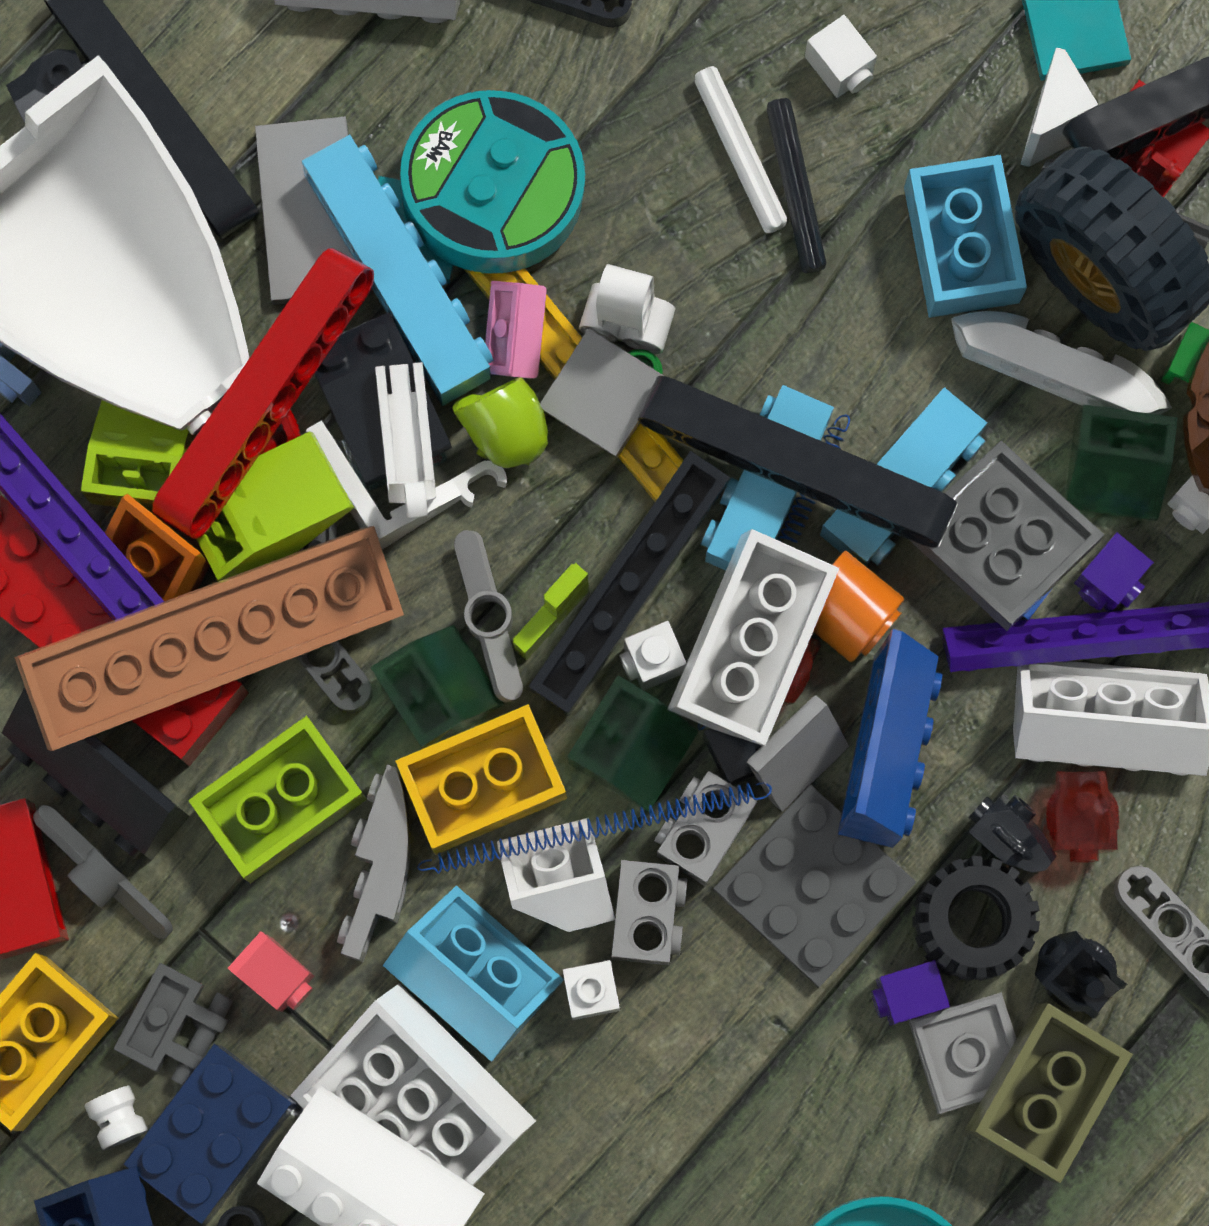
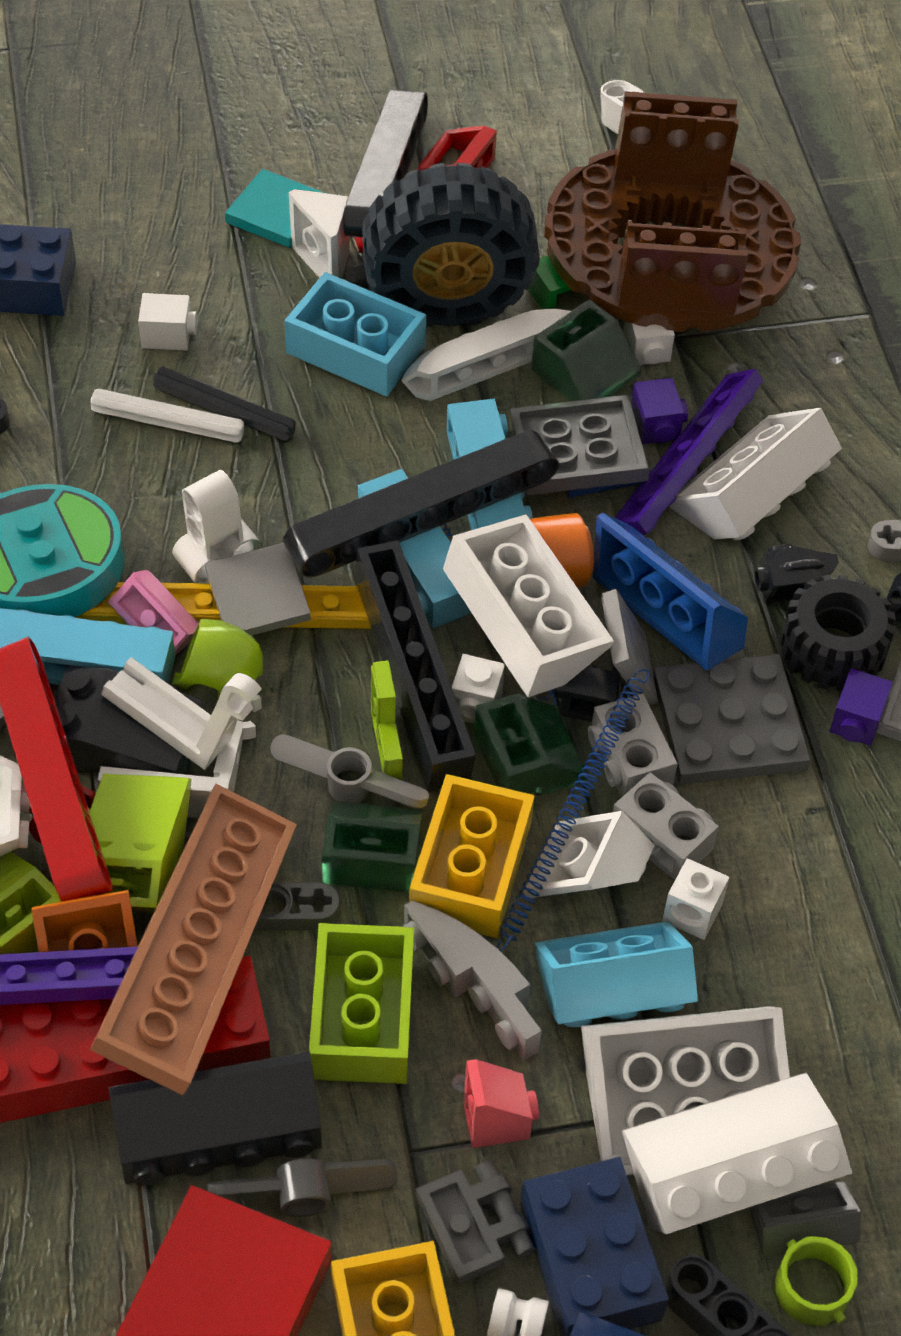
camera: 55 degrees left, 25 degrees down
clear red hand [1046,771,1120,863] -> none

